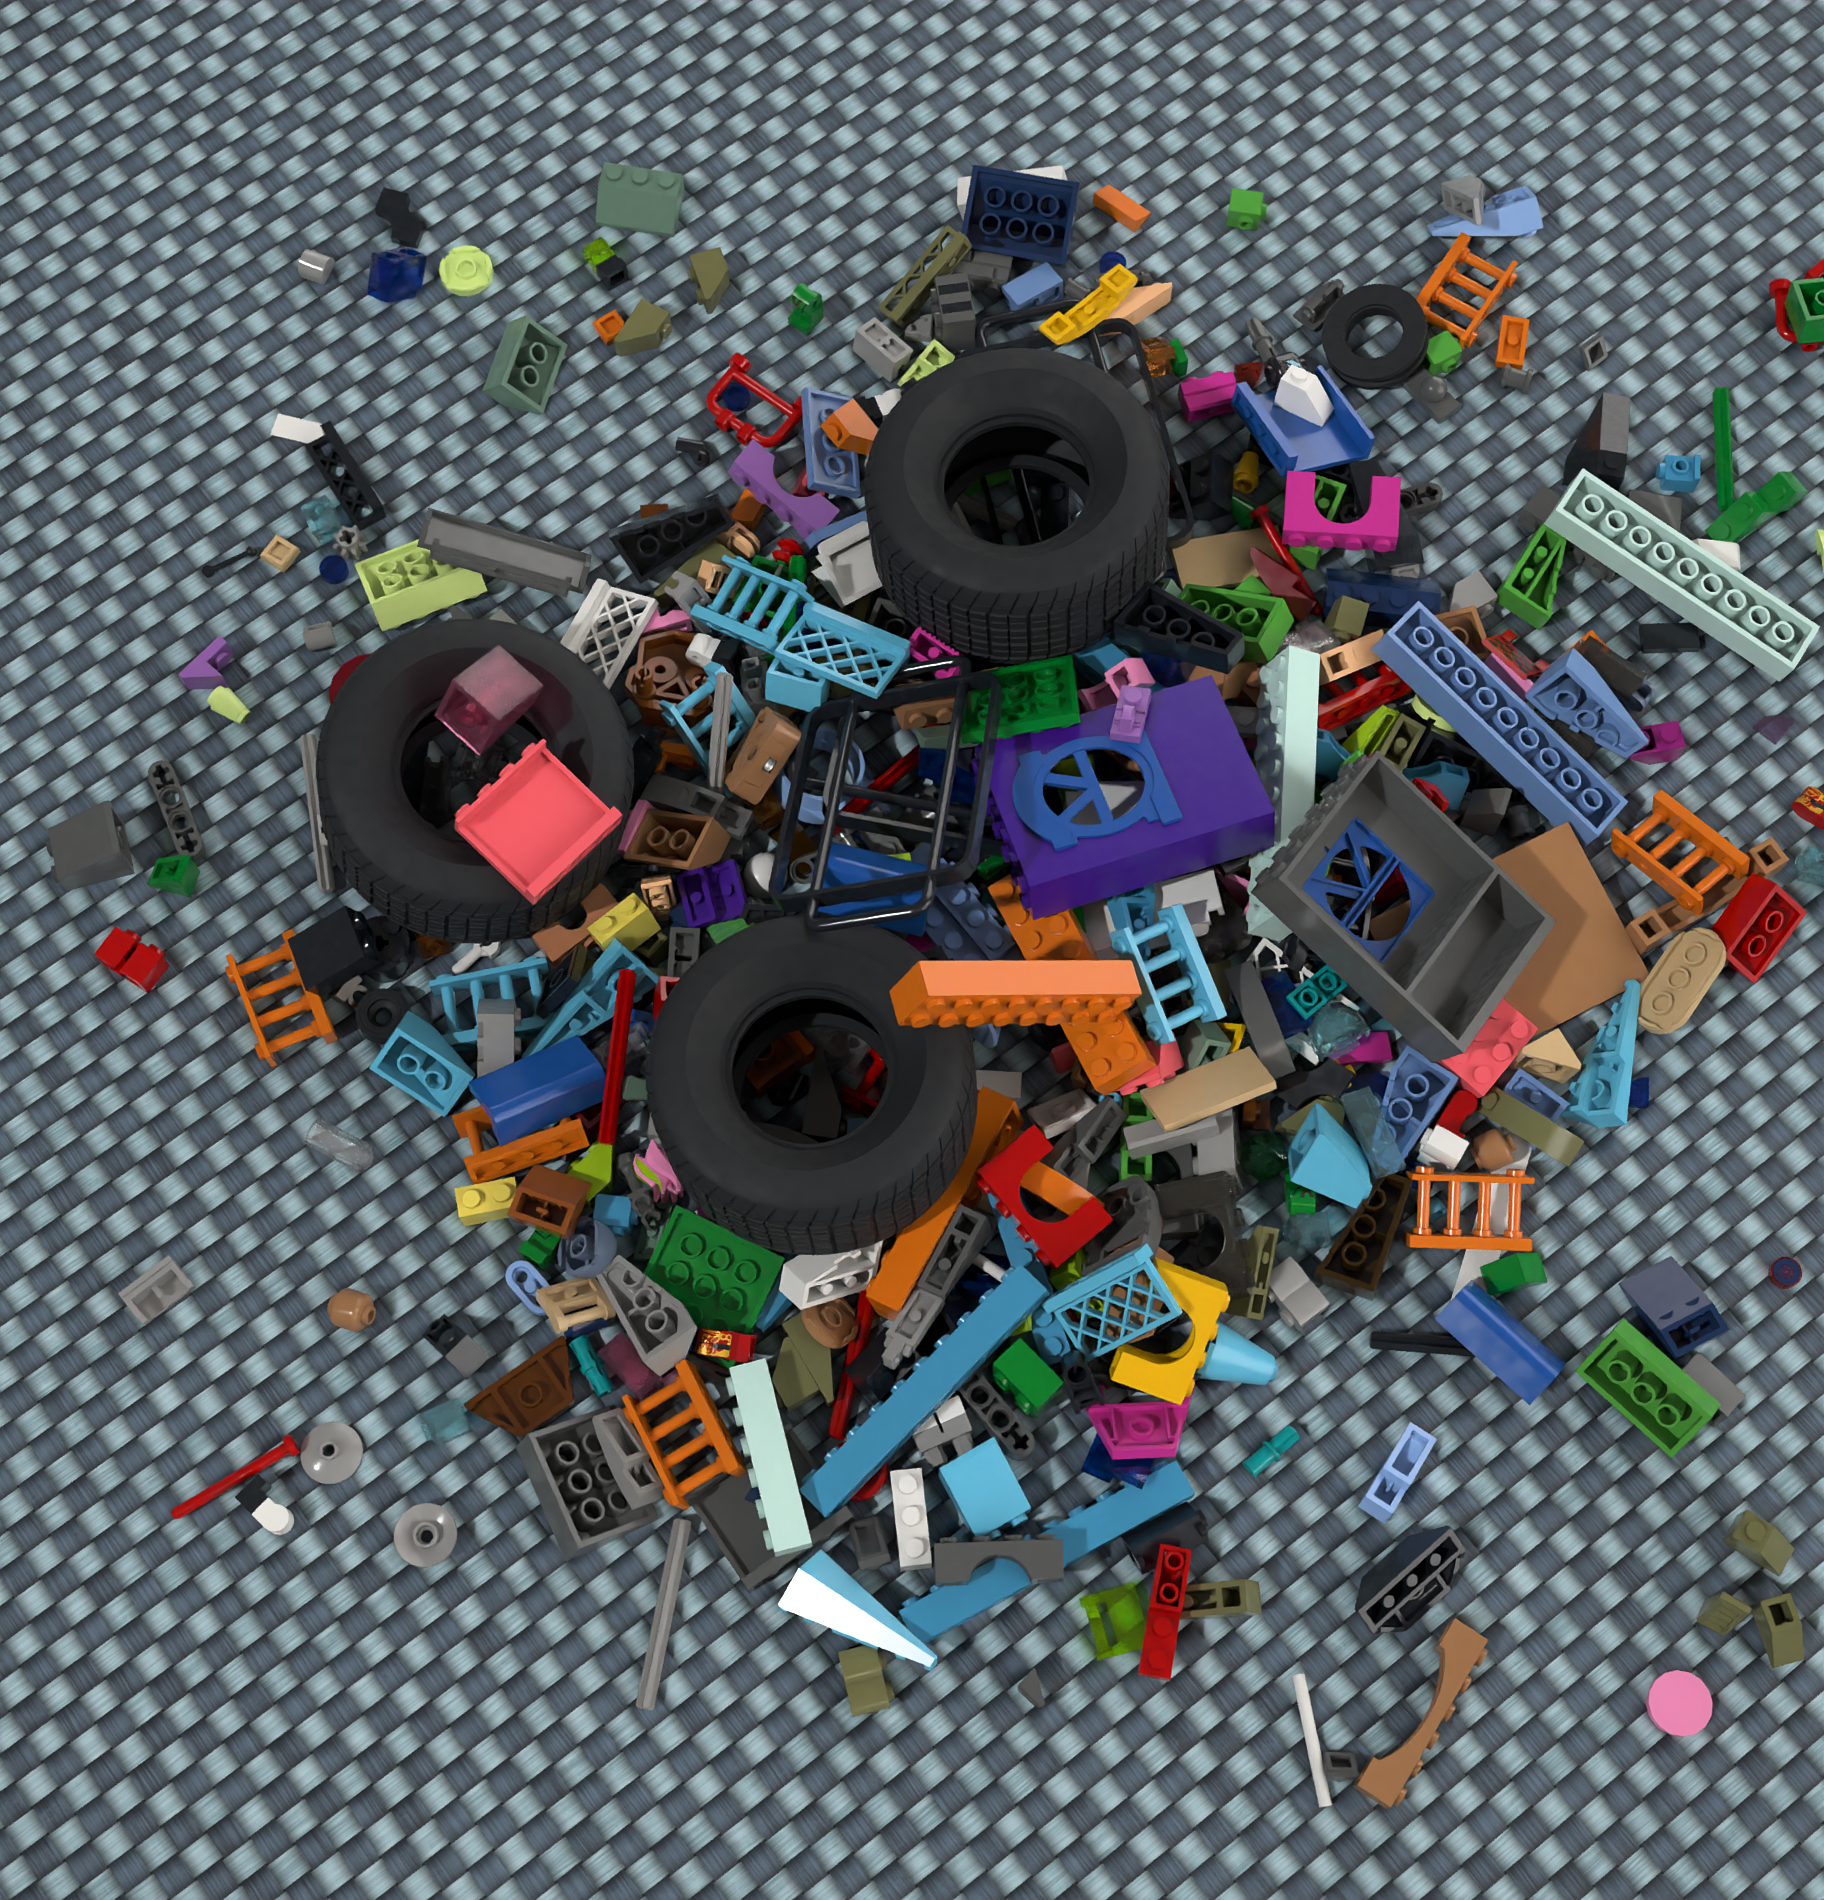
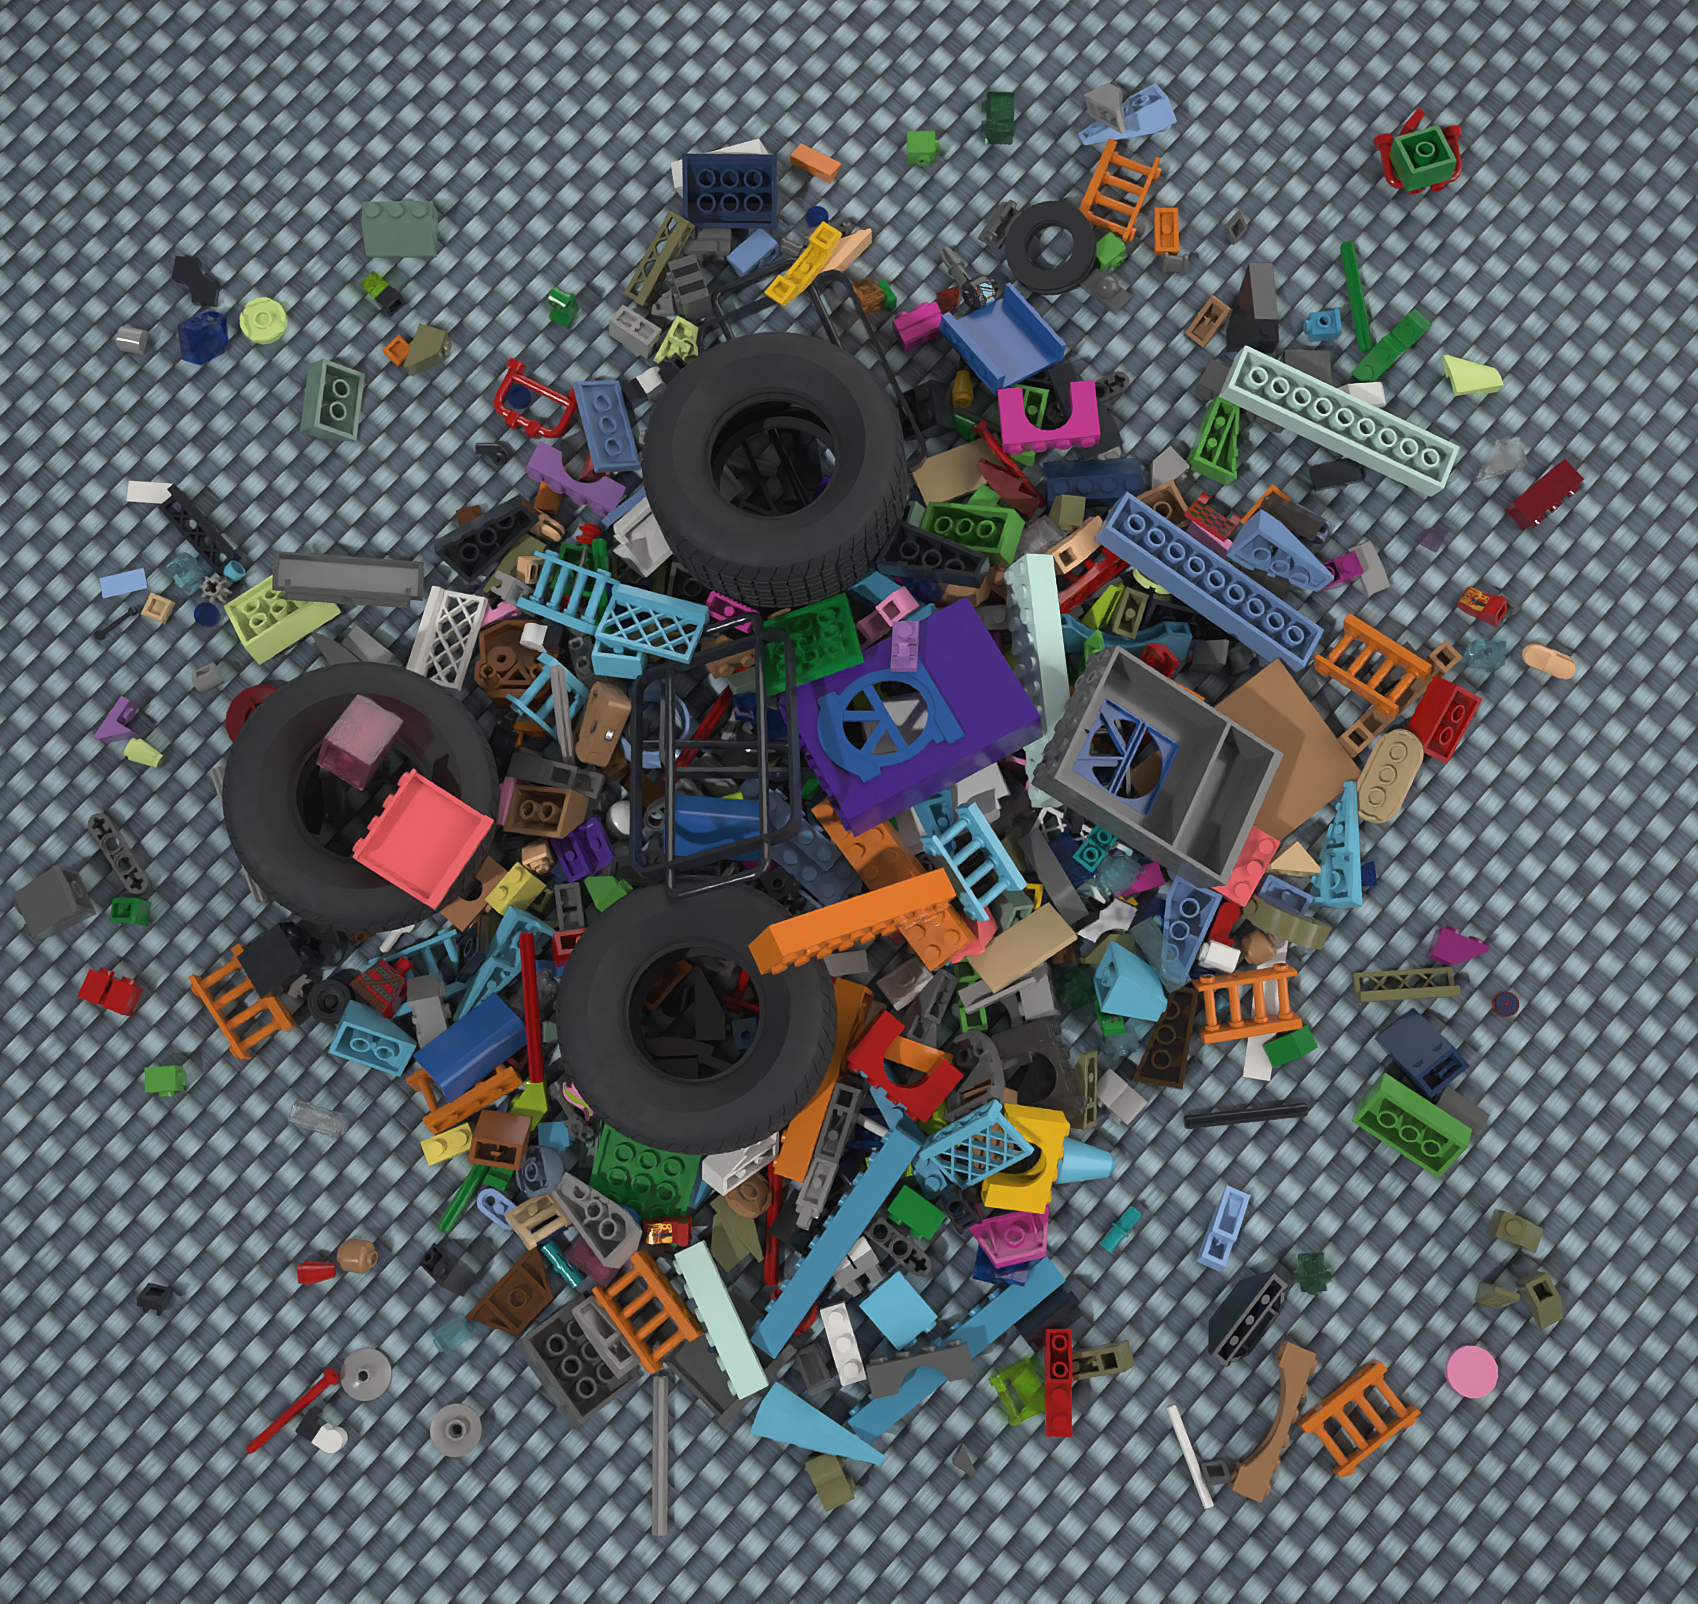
camera: 10 degrees left, 10 degrees up
light grey hinge [118,1255,195,1325] -> none
olive slope [687,247,730,315] -> none
orange slope [820,398,879,455] -> none
white slope [1273,365,1334,427] -> none
blue piece [1435,1280,1565,1405] -> none
none -> light blue sticker [99,568,148,598]
none -> black tile [137,1283,173,1316]
none -> bright green brick [145,1065,187,1097]
none -> medium azure hinge [224,560,246,582]
none -> red cone [297,1260,336,1286]
none -> torso [349,956,414,1019]
none -> green axle [437,1164,490,1233]
none -> light grey pin [713,709,747,758]
none -> clear green brick [980,91,1015,145]
none -> medium nougat slope [1185,295,1231,347]
none -> clear green brick [1294,1252,1332,1295]
none -> orange fence [1296,1359,1421,1478]
none -> light grey slope [1347,541,1390,595]
none -> olive fence [1352,967,1461,1003]
none -> magenta slope [1426,926,1490,967]

